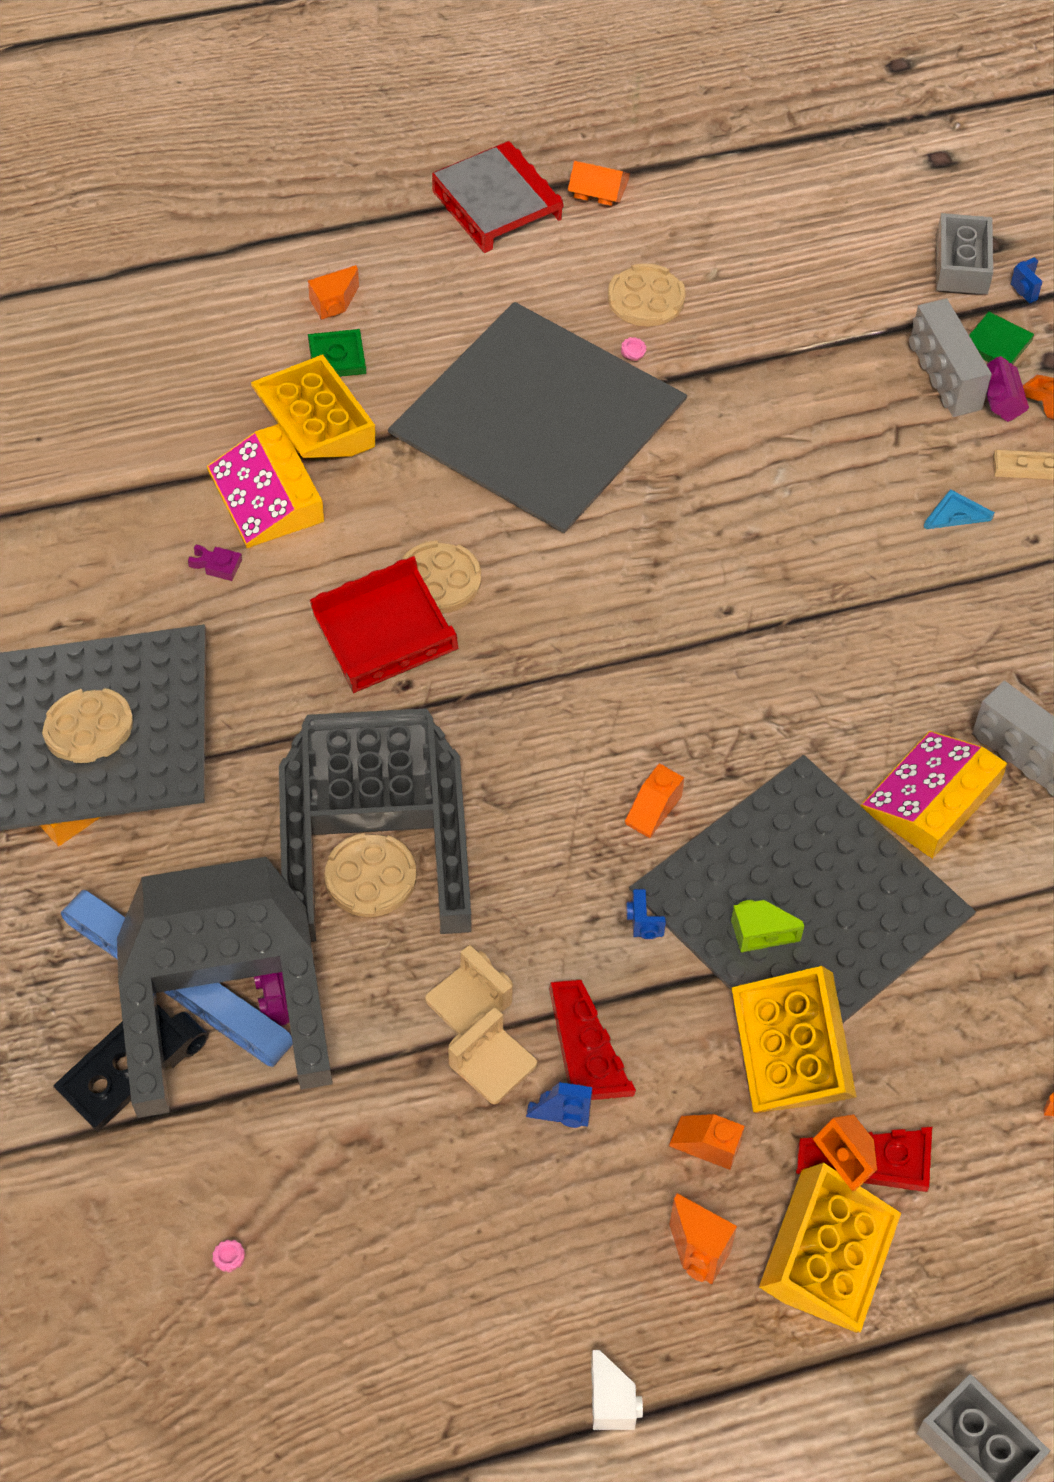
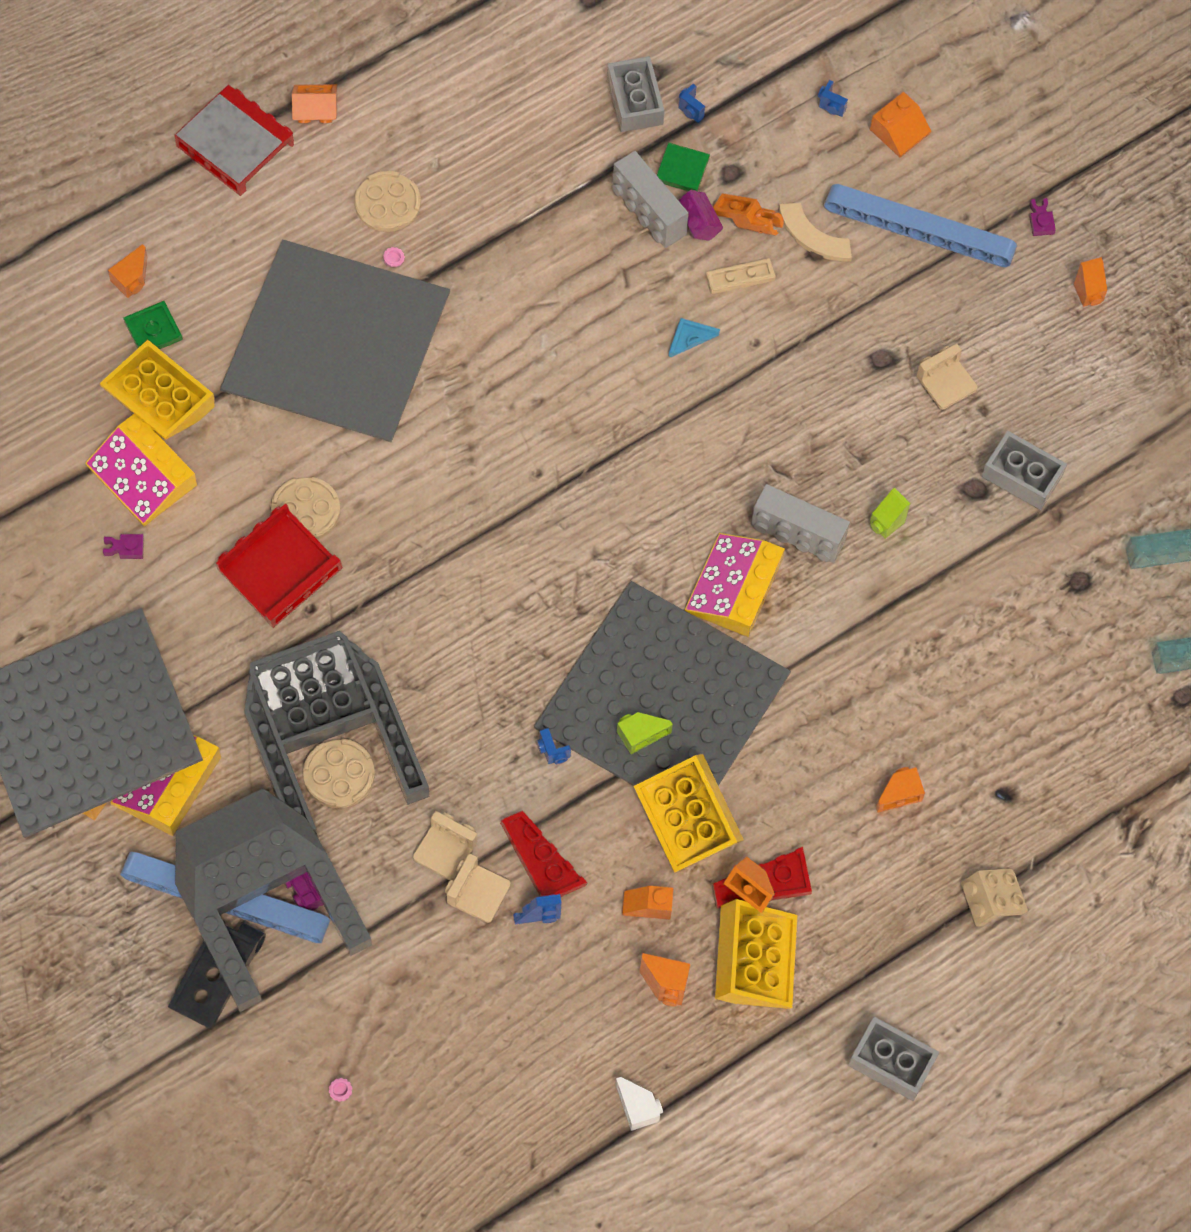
camera: 20 degrees left, 10 degrees up
tan tile [42,688,133,763] -> none
orange slope [625,763,685,838] -> none
none -> yellow slope [111,735,221,836]

